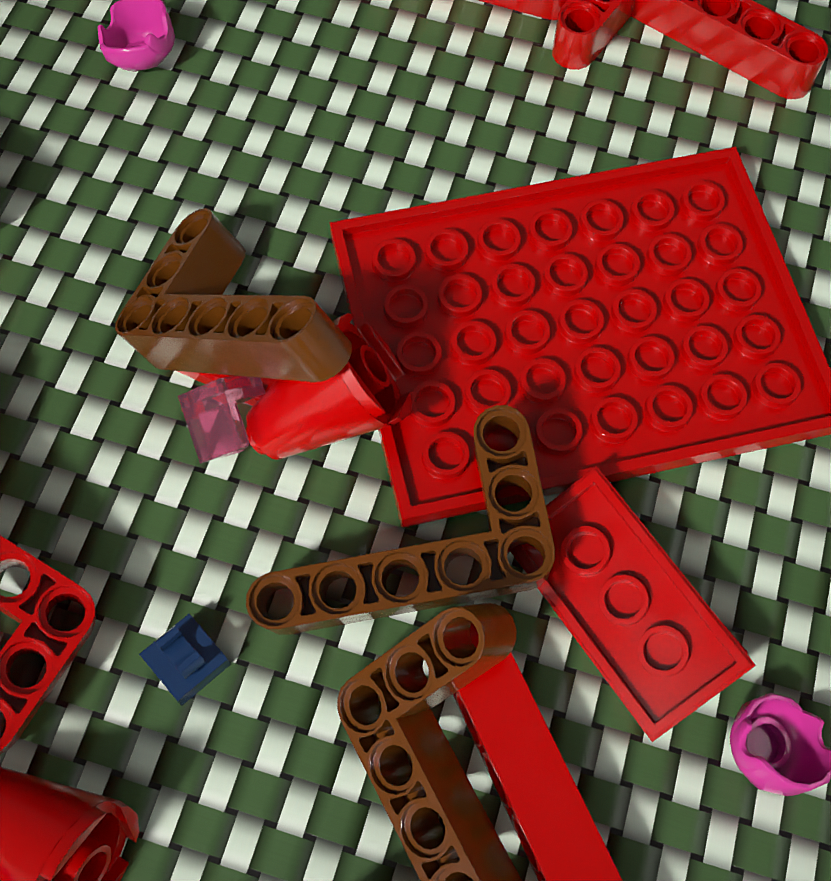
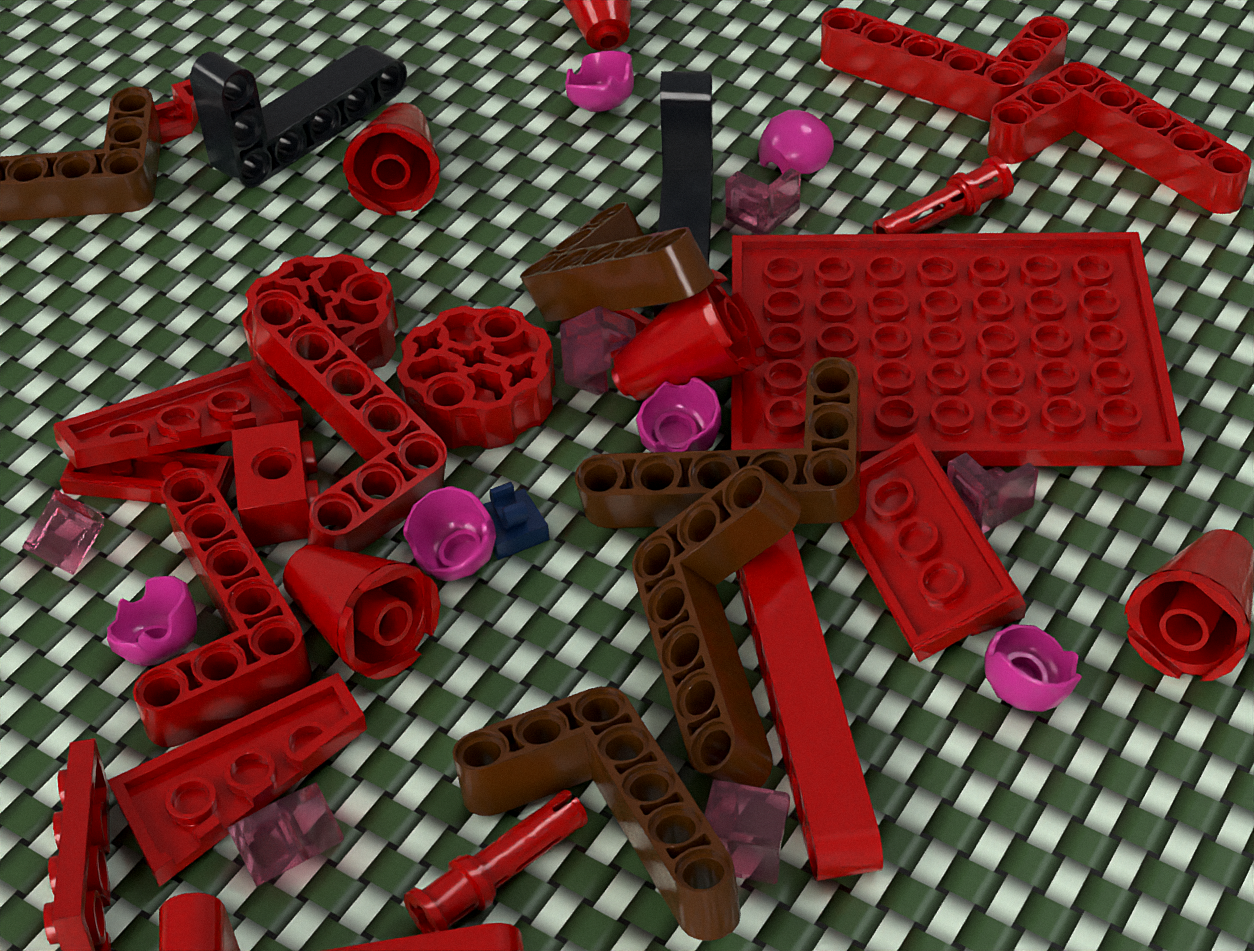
camera: 20 degrees right, 20 degrees down
none -> red connector [396,305,556,449]
none -> dark pink hair [403,486,496,581]
none -> dark pink hair [636,377,721,452]
none -> black beam [654,71,713,317]
none -> clear pink panel [725,168,801,235]
none -> dark pink hair [757,110,834,176]
none -> red pin [872,156,1014,234]
none -> clear pink panel [947,453,1039,534]

